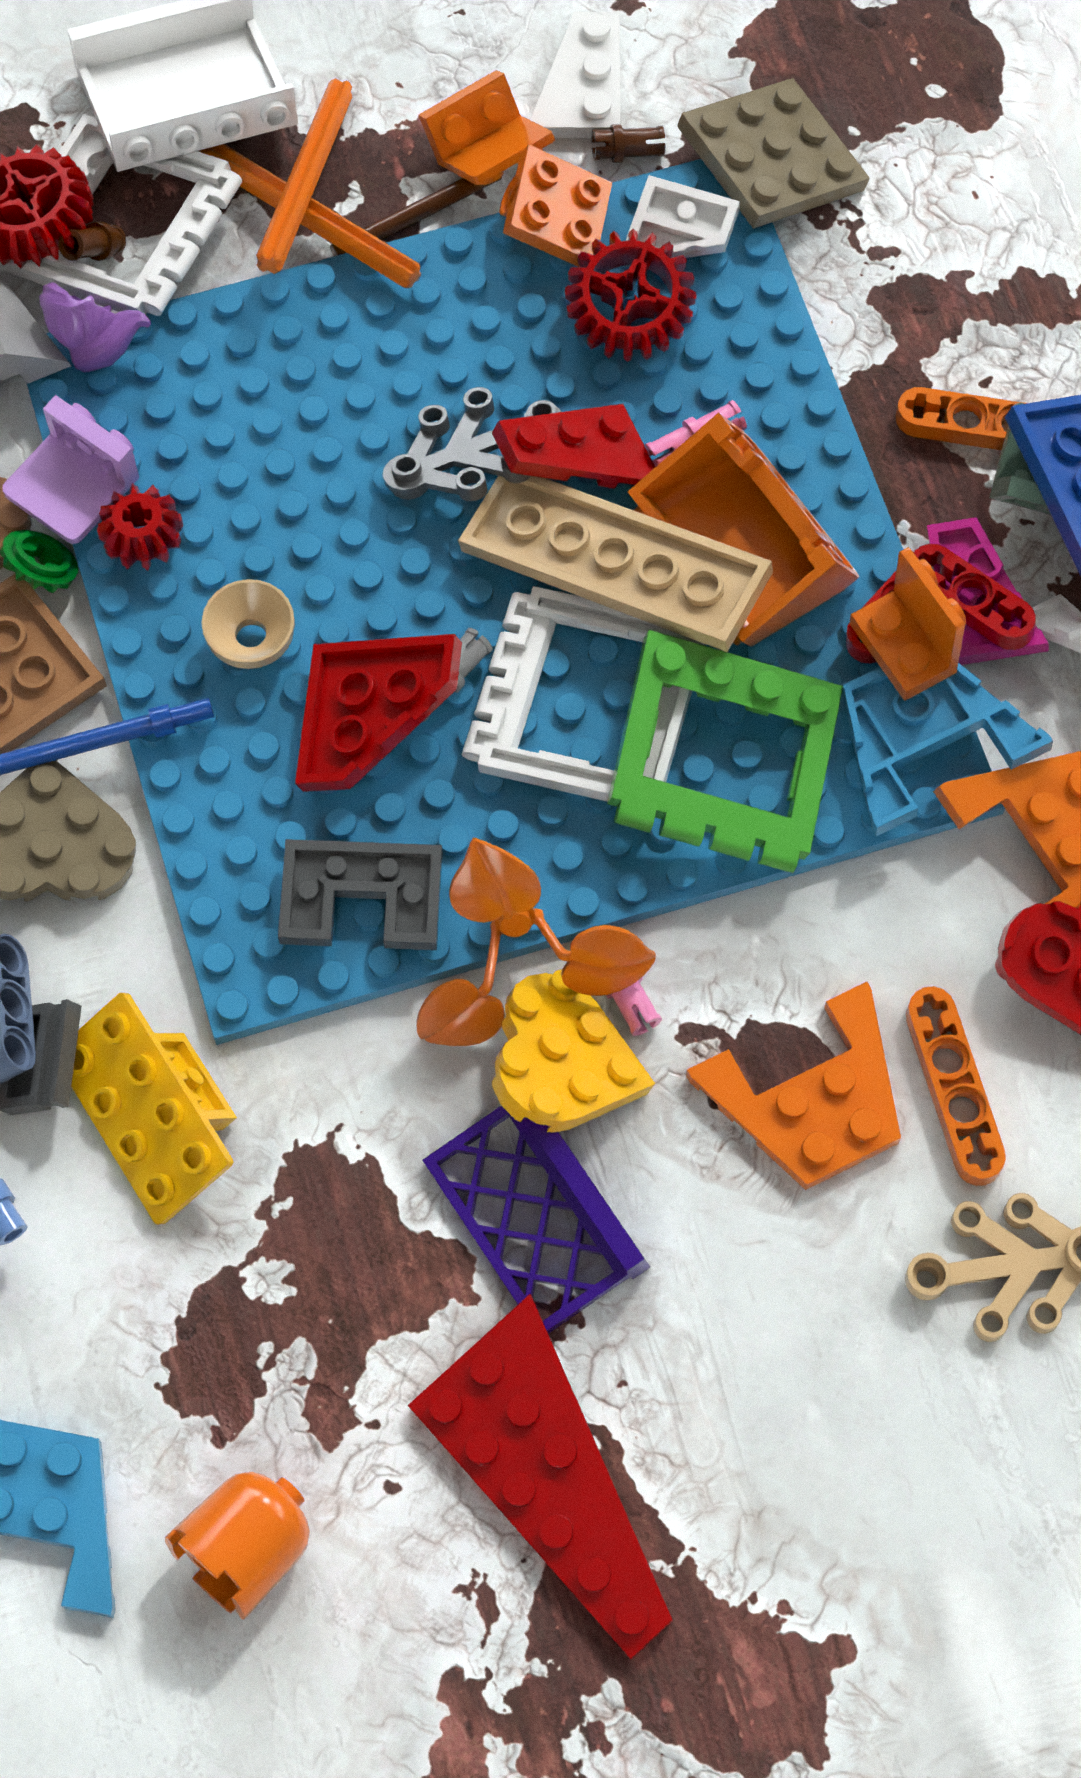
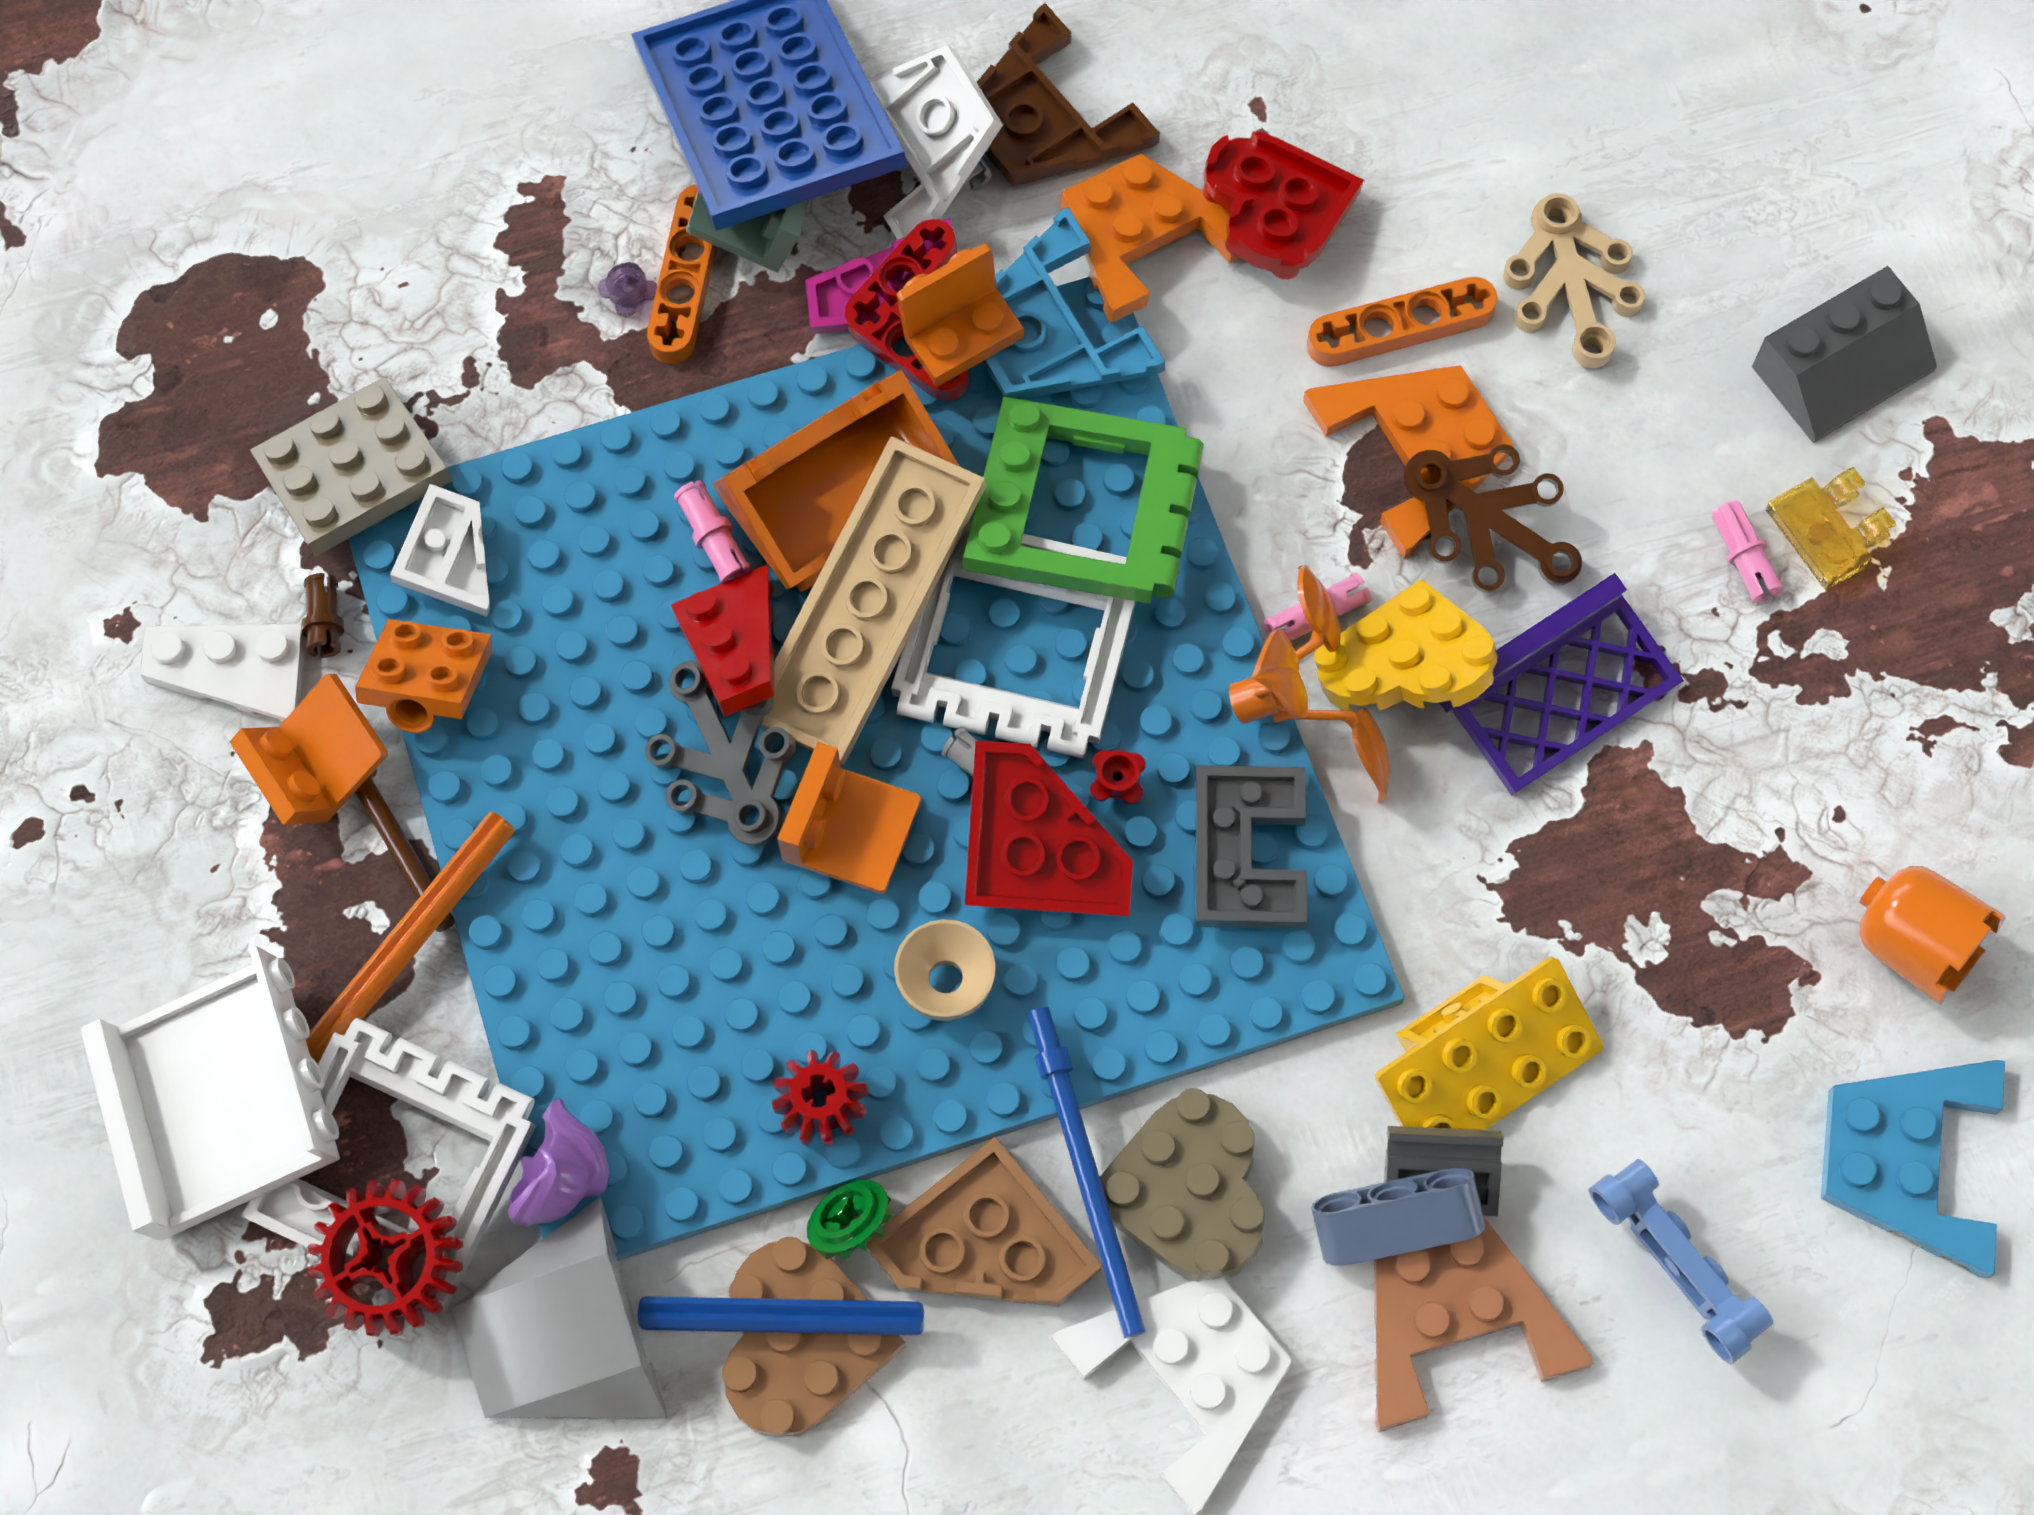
camera: 90 degrees left, 0 degrees up
lavender bracket [2,395,139,544] -> none
reddish brown pin [58,222,126,261] -> none
orange axle [256,78,352,274] -> none
red wing [408,1294,673,1660] -> none
red gear [565,228,696,362] -> none
none -> clear purple plate [598,262,657,317]
none -> orange bracket [777,742,921,894]
none -> red plate [1090,750,1146,804]
none -> reddish brown plant [1404,444,1582,593]
none -> bright pink axle [1712,500,1784,603]
none -> dark grey slope [1752,266,1937,443]
none -> clear yellow plate [1765,467,1896,591]

